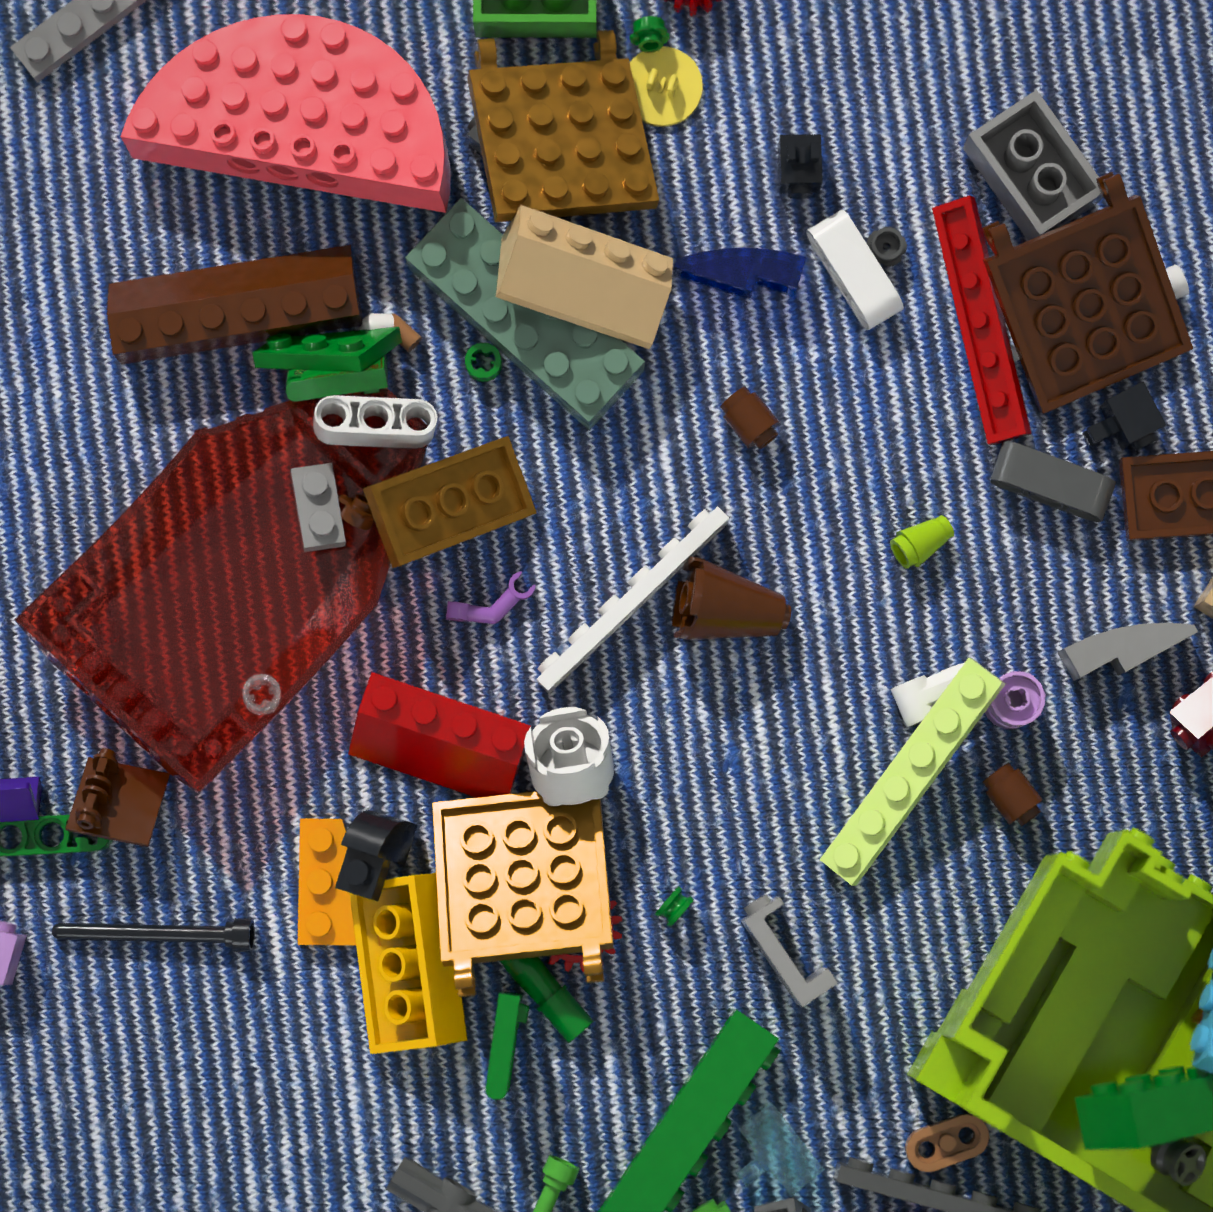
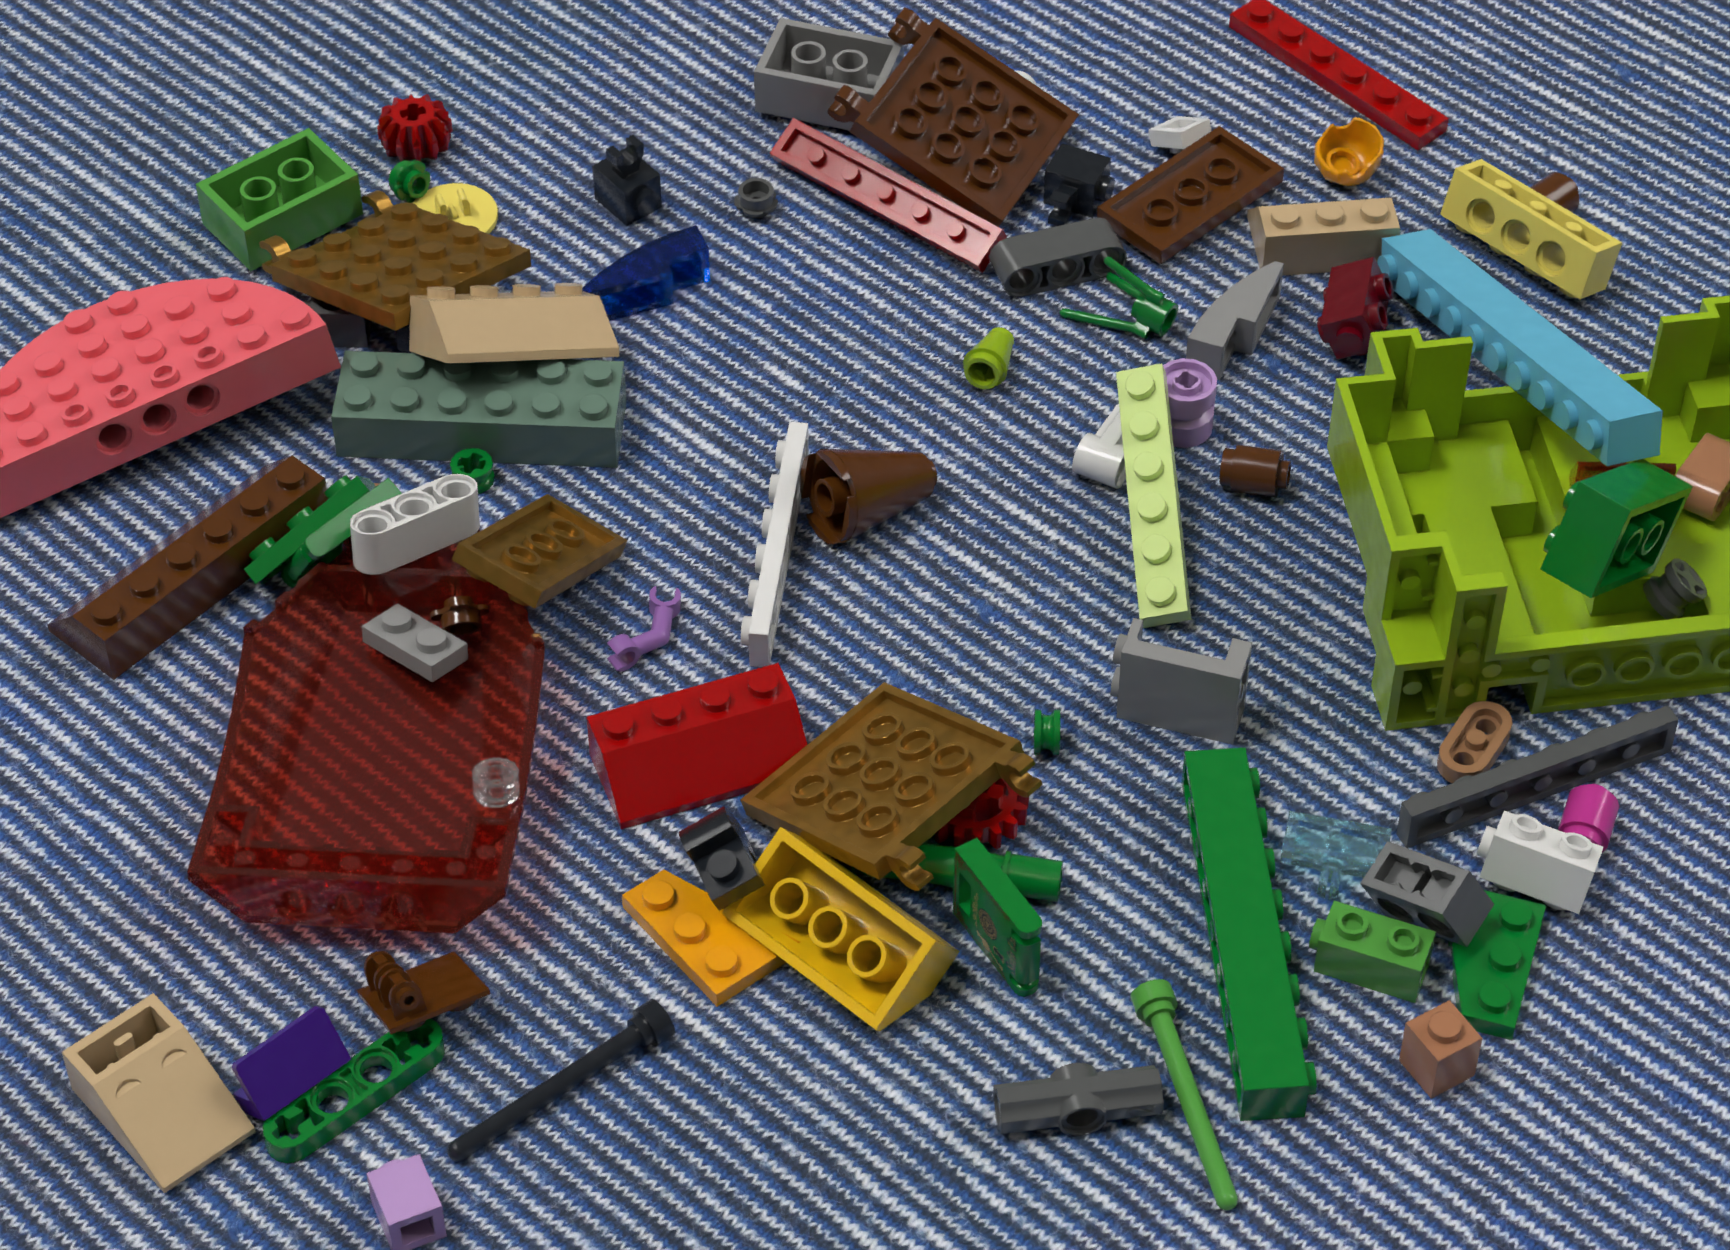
camera: 40 degrees left, 35 degrees down
white brick [524,707,614,806] -> none
reddish brown brick [720,387,780,449] -> none
white beam [806,209,904,331] -> none
none -> green plant [1060,257,1179,340]

